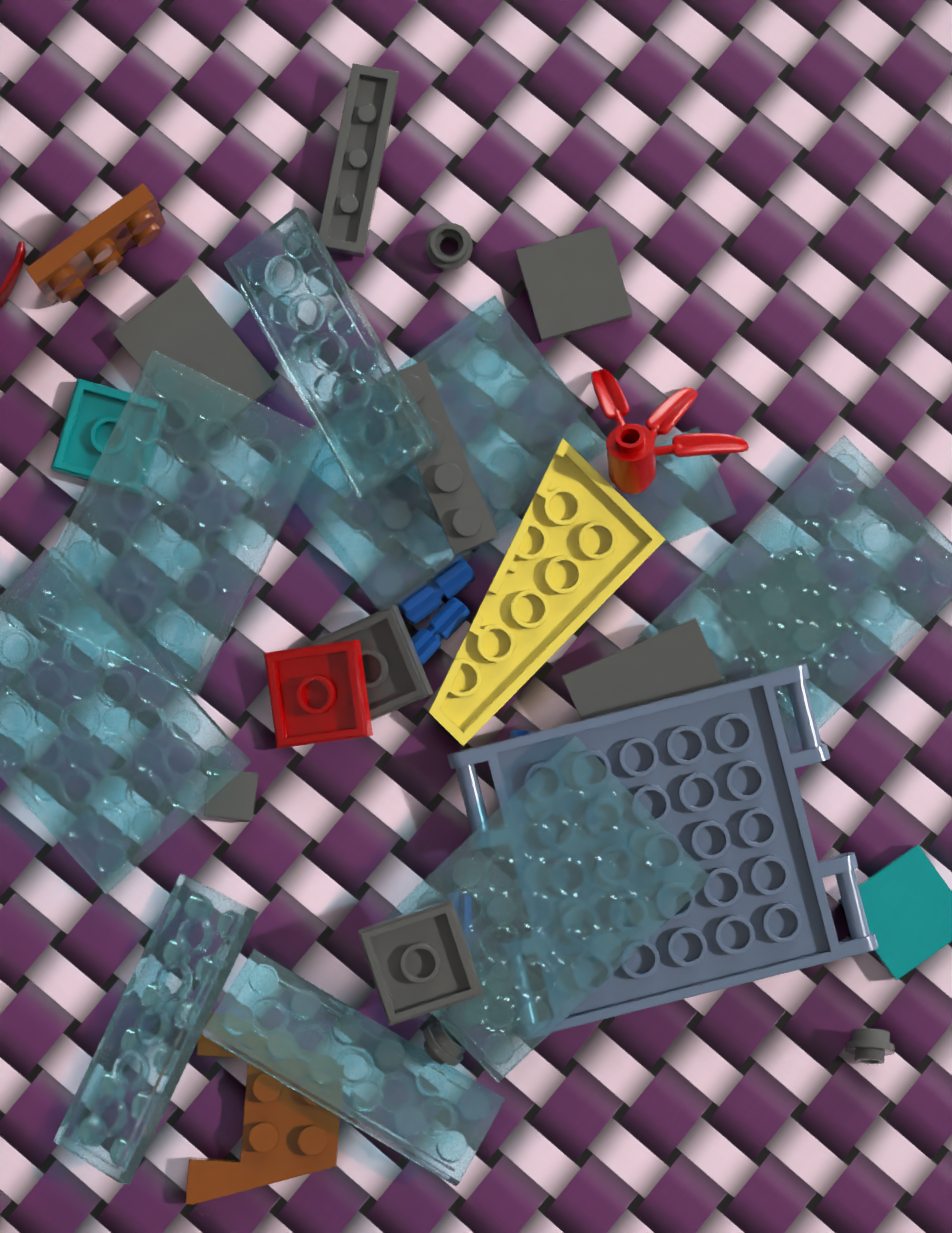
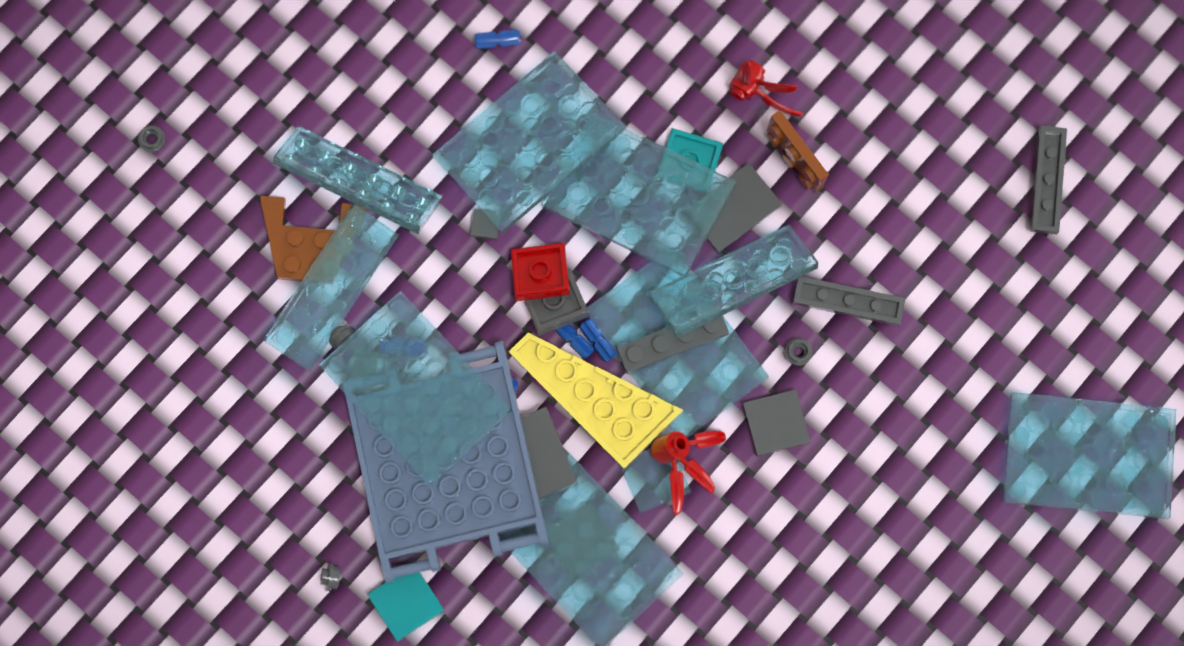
camera: 90 degrees right, 5 degrees down
dark grey tile [357,898,484,1026] -> none

